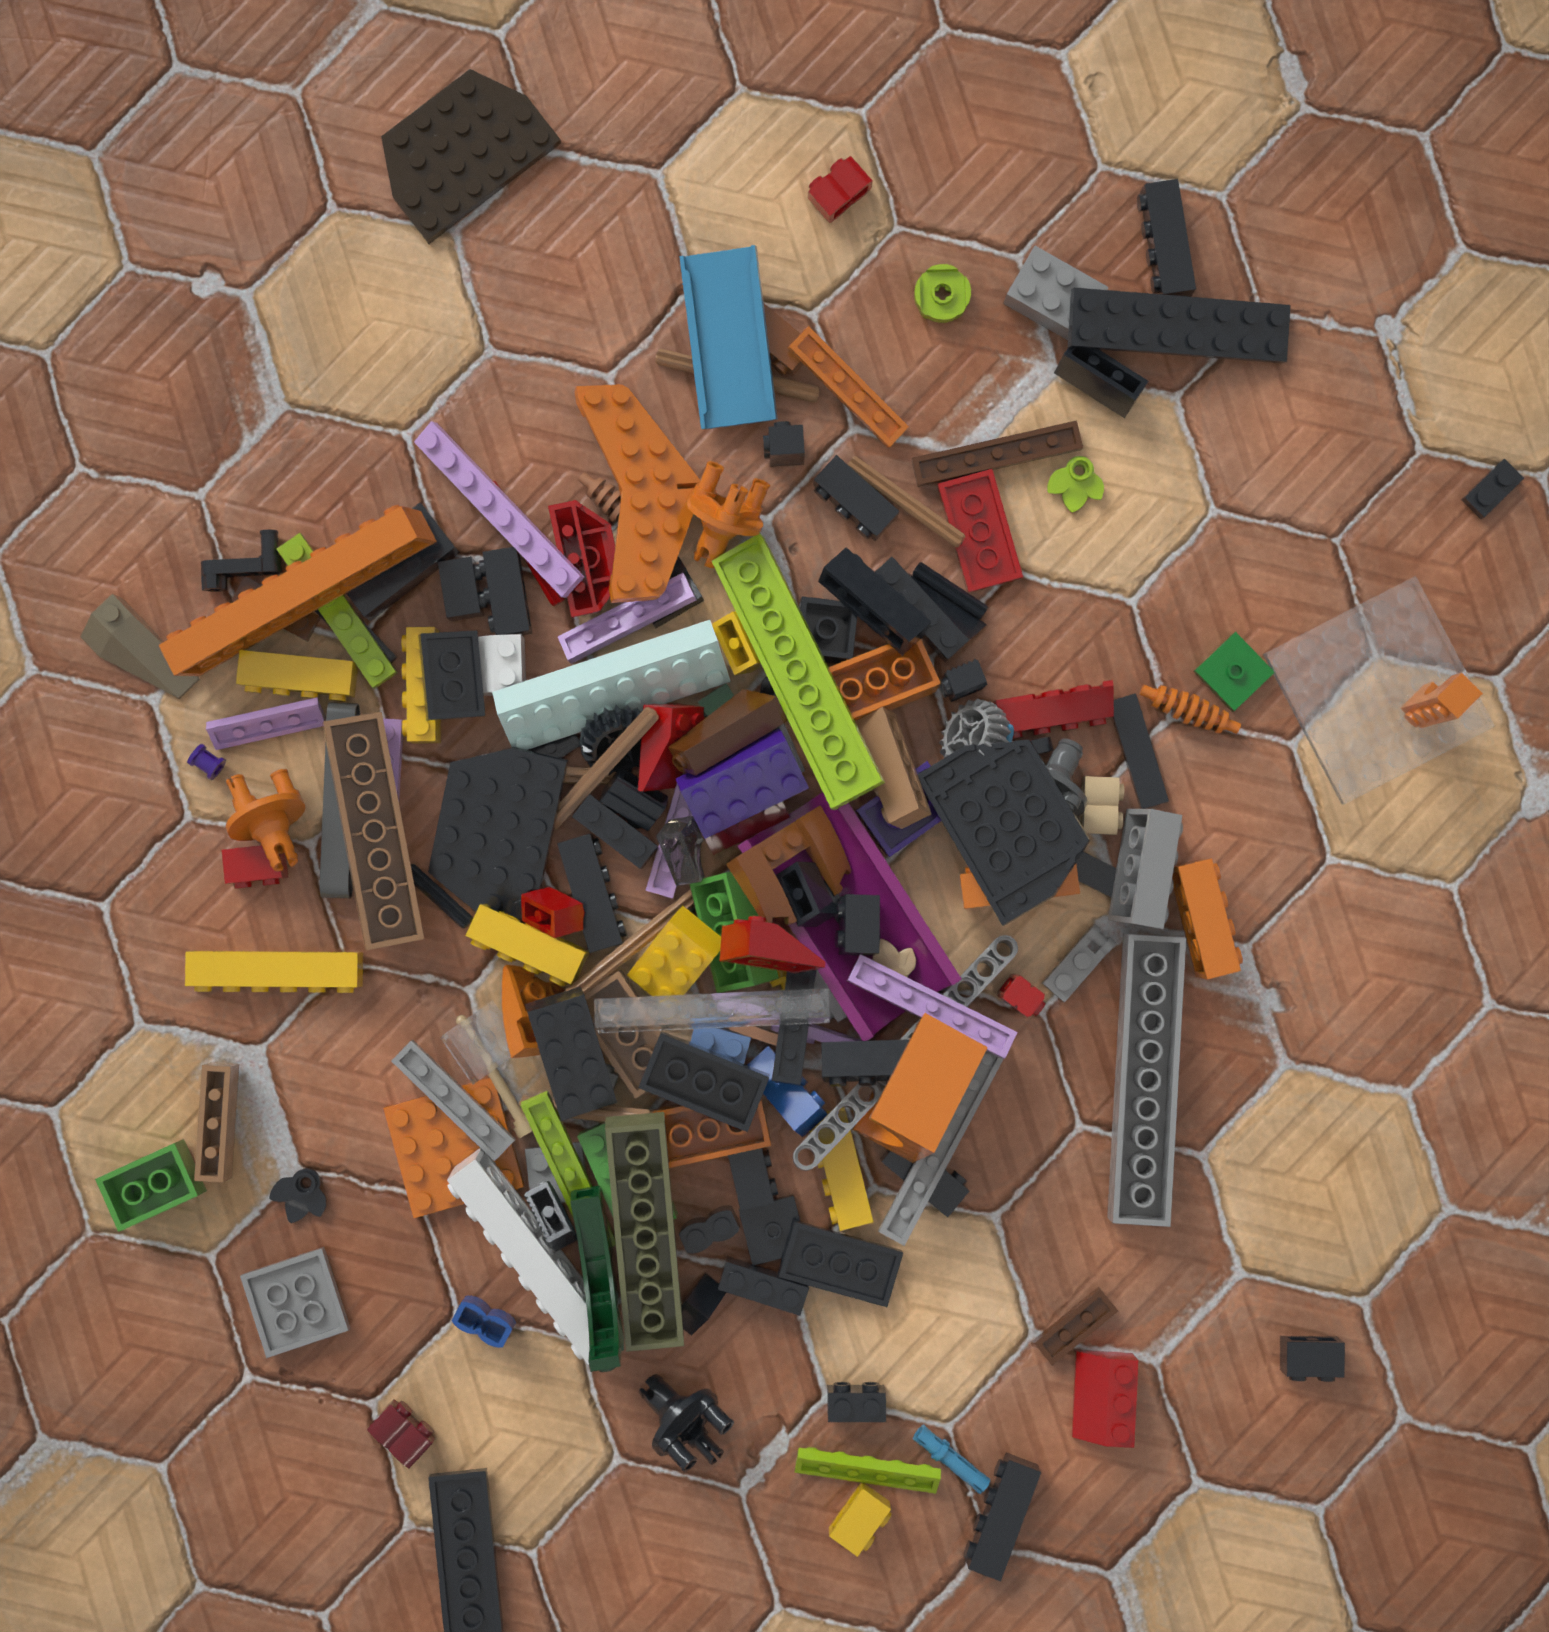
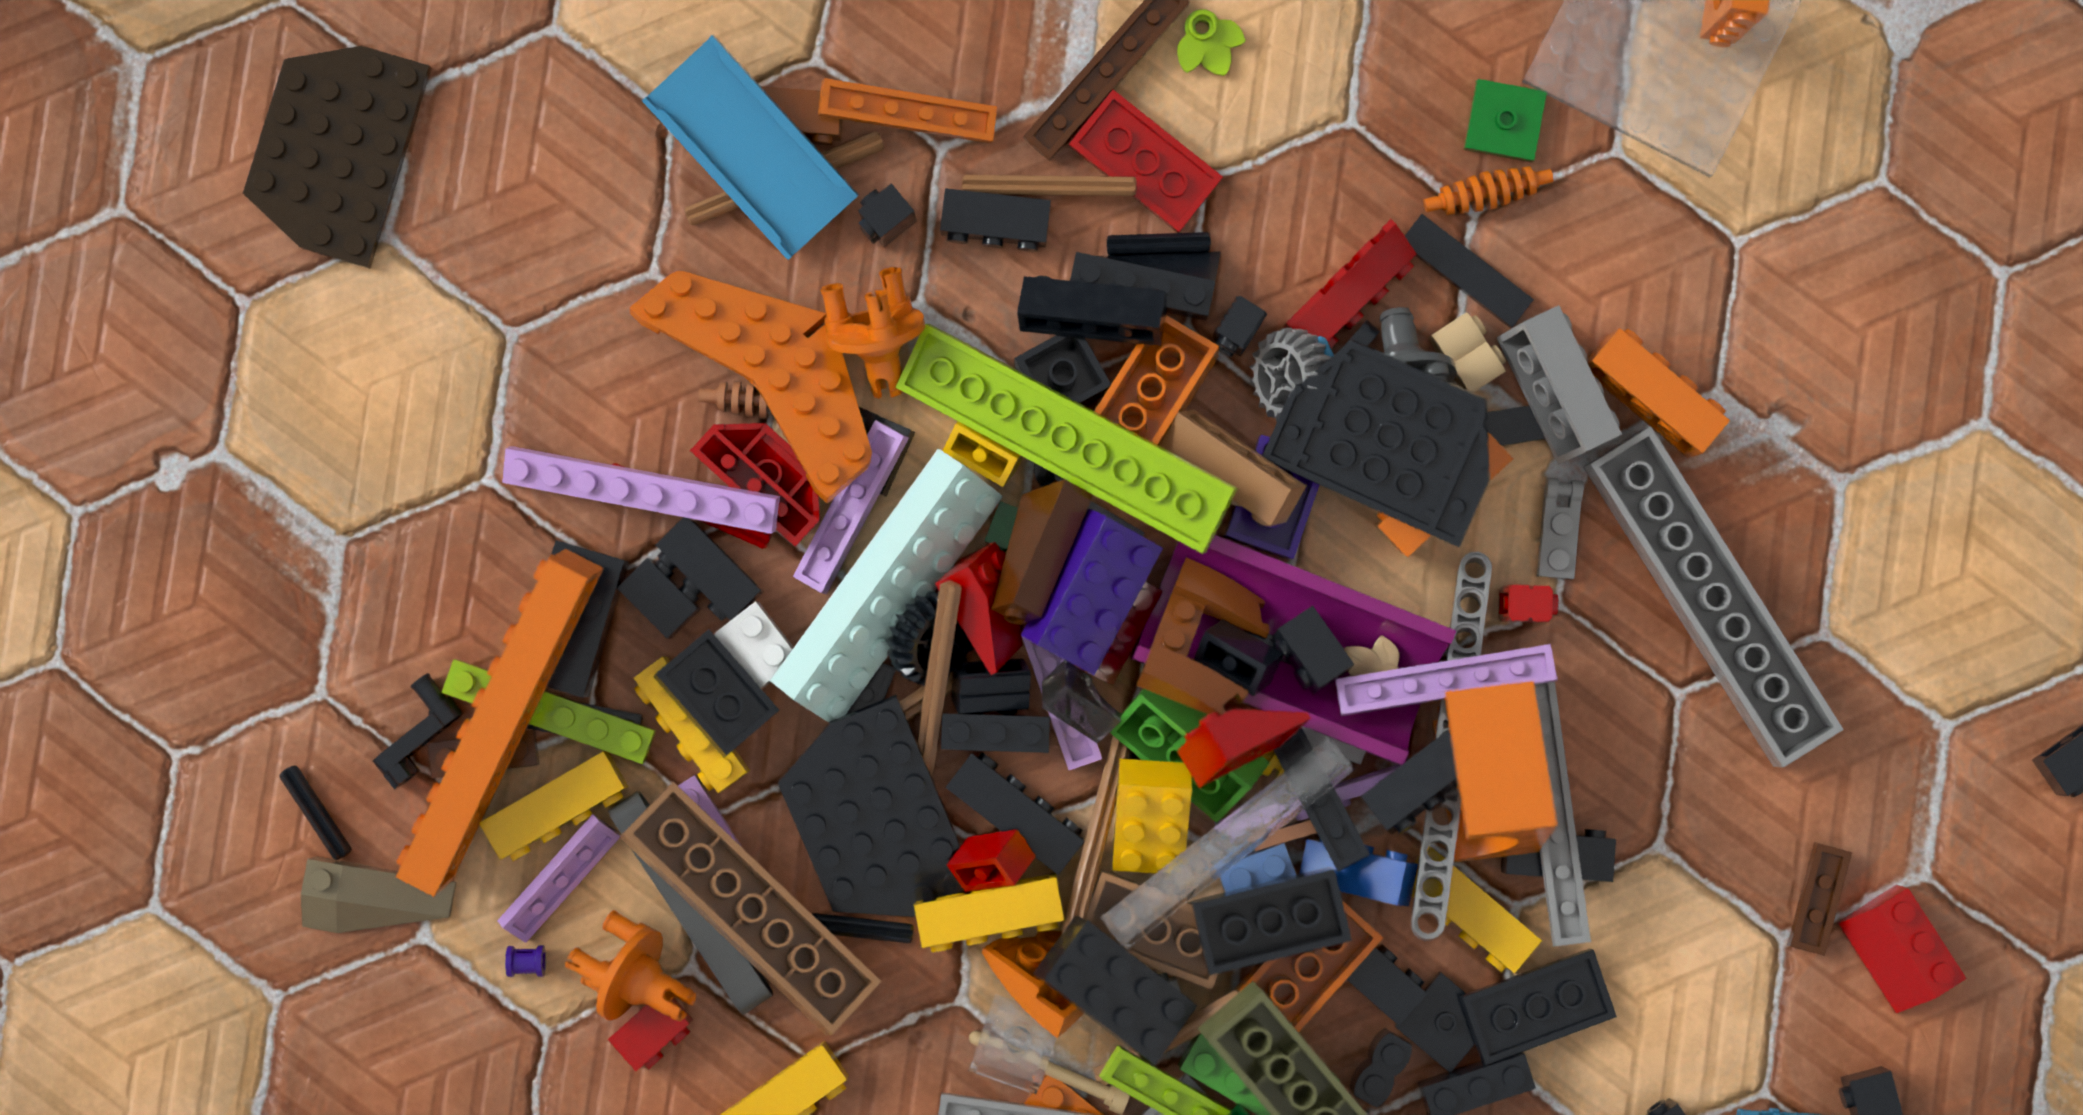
camera: 35 degrees left, 0 degrees up
none -> black axle [279,765,352,860]

